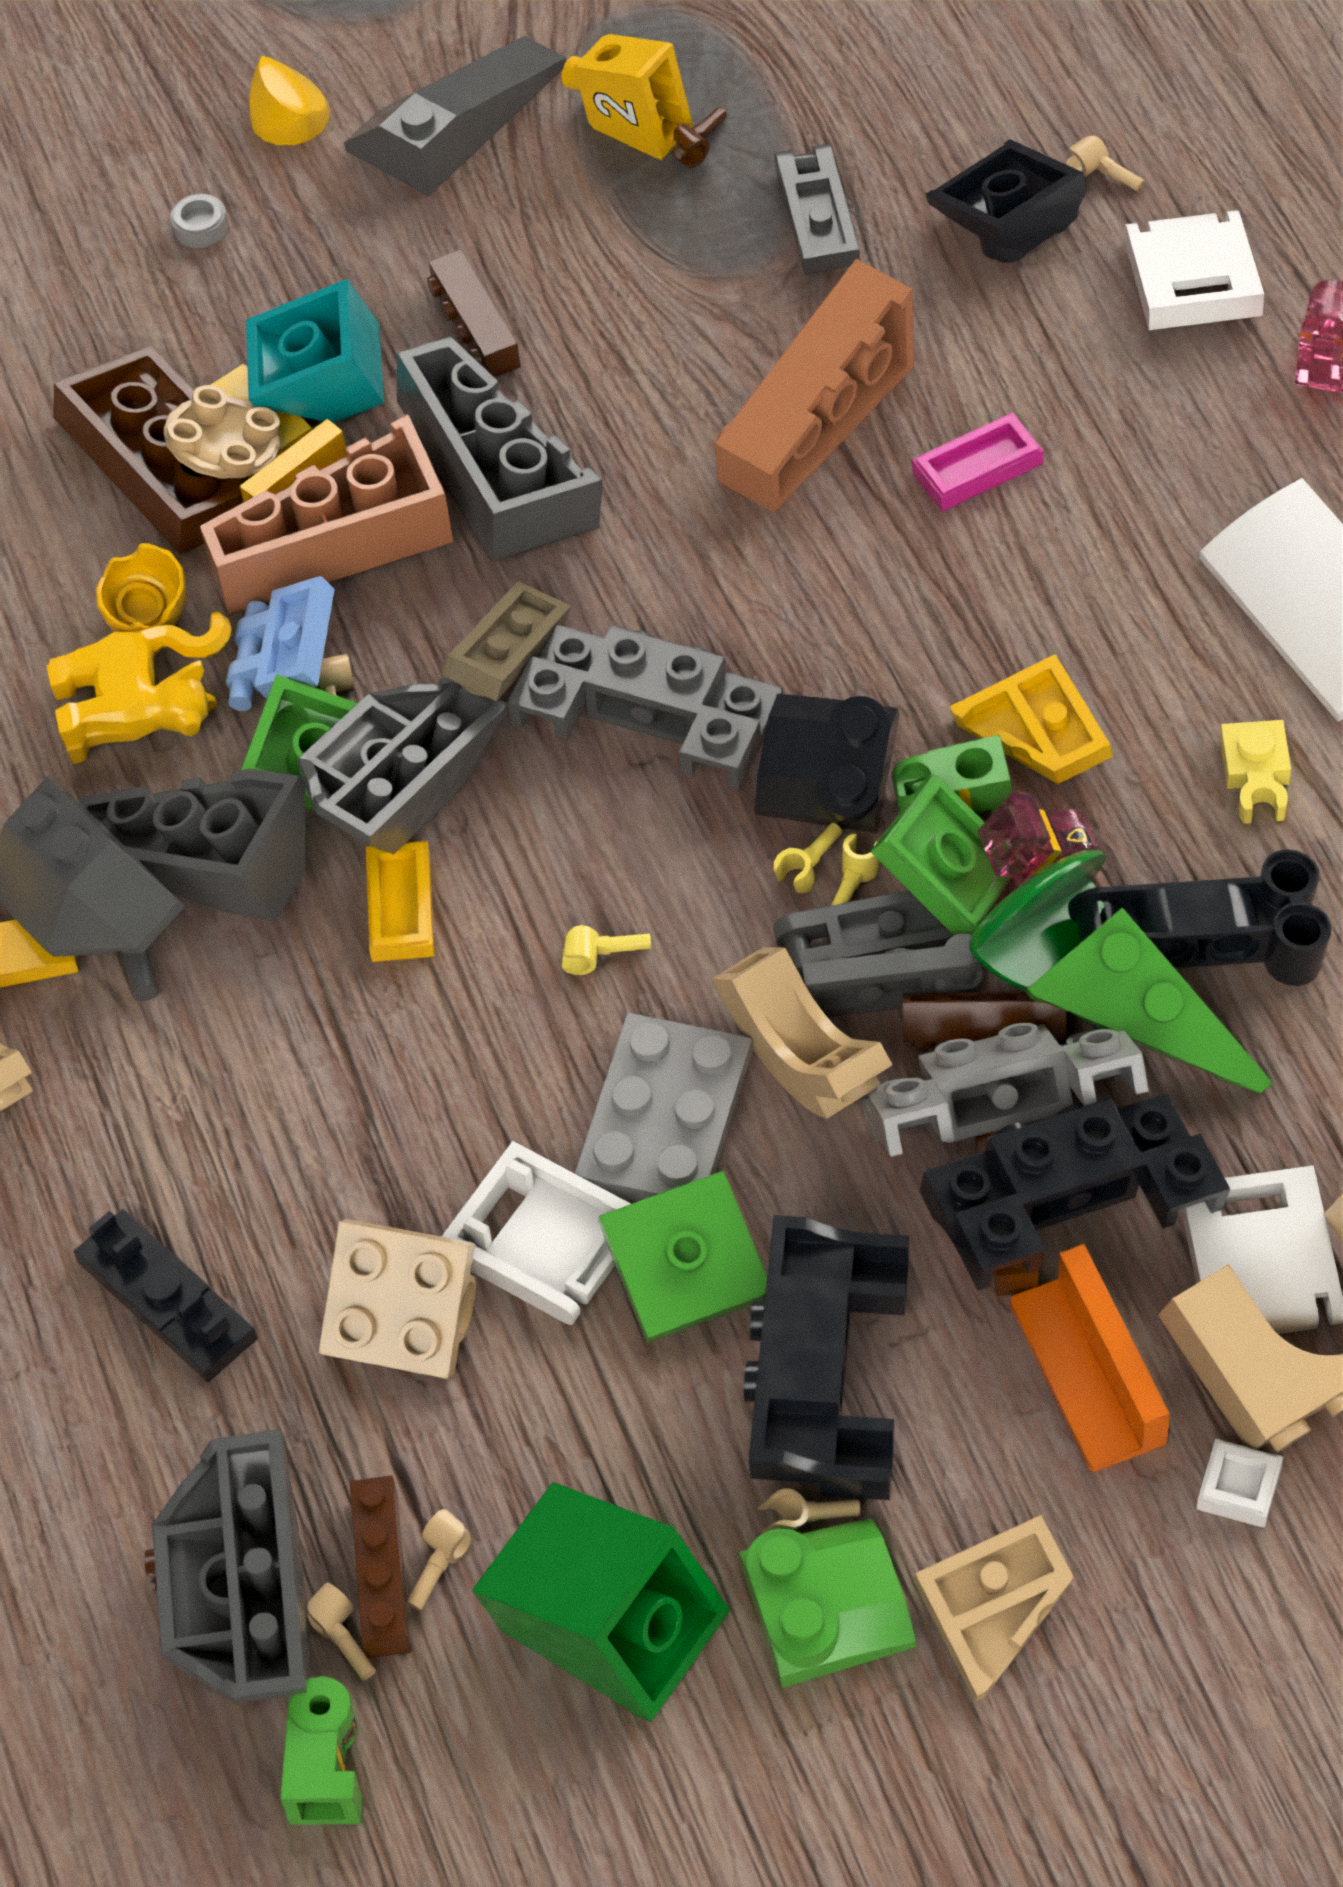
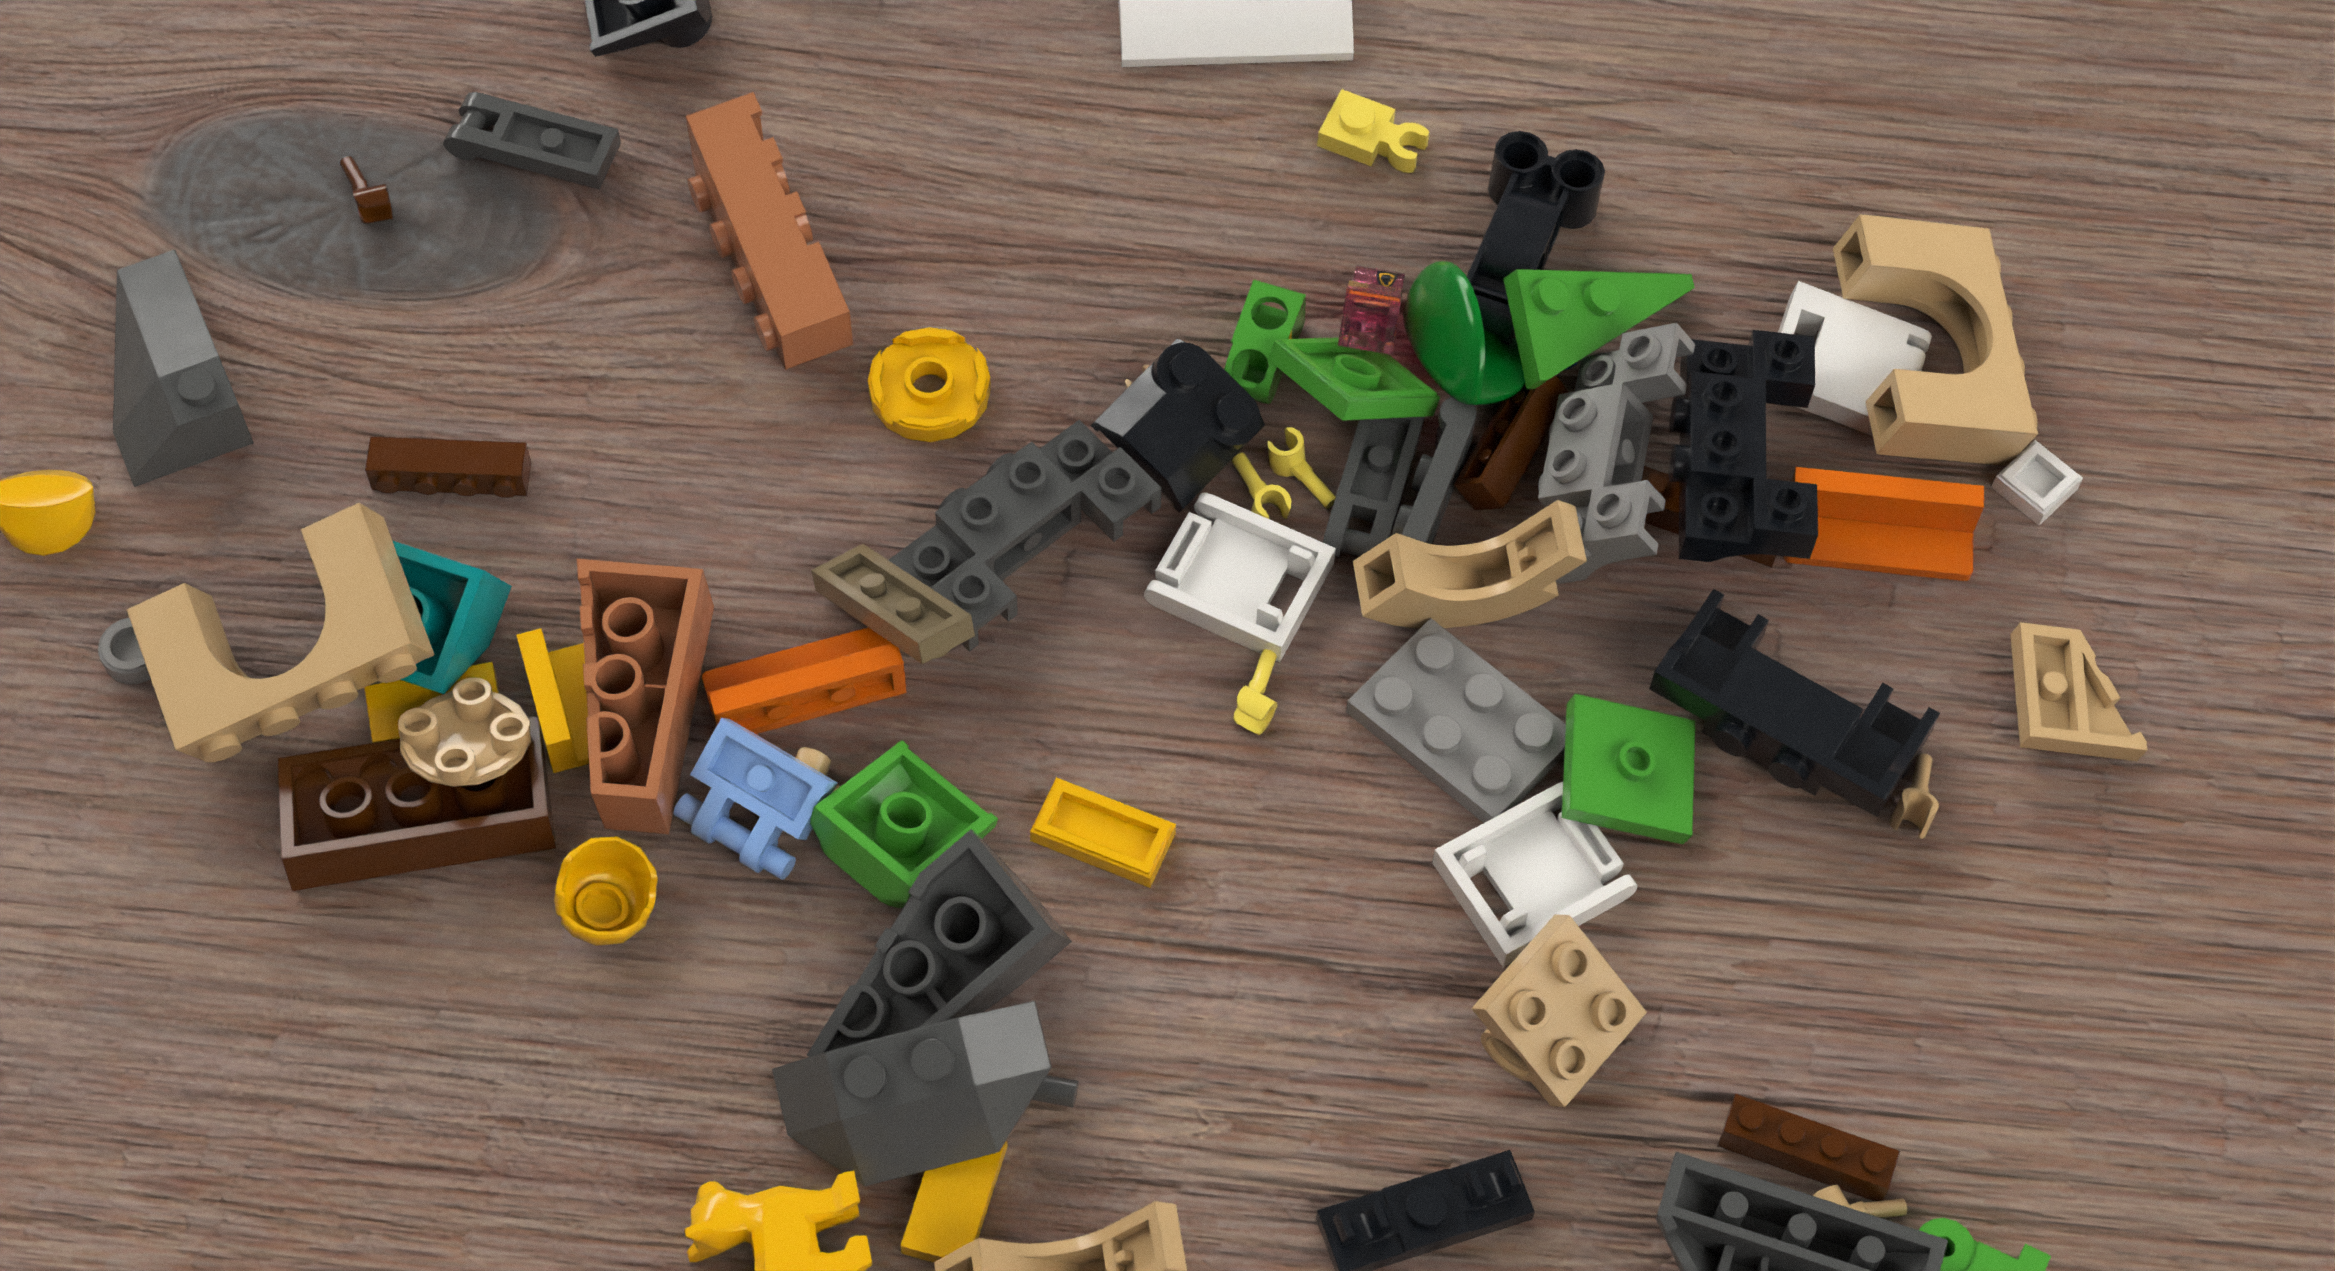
camera: 70 degrees left, 5 degrees up
yellow animal [46,611,231,764] -> none
dark grey wedge [297,677,508,854] -> none
dark grey wedge [397,337,602,562] -> none
tan hand [406,1509,472,1611] -> none
green slope [471,1482,730,1722] -> none
yellow torso [561,34,693,160] -> none
bright green slope [739,1518,917,1688] -> none
dark pink tile [912,412,1043,512] -> none
yellow wing [950,654,1113,784] -> none
none -> tan arch [127,503,435,762]
none -> orange panel [702,627,907,734]
none -> yellow tile [868,327,991,442]
none -> white container [1144,492,1336,662]

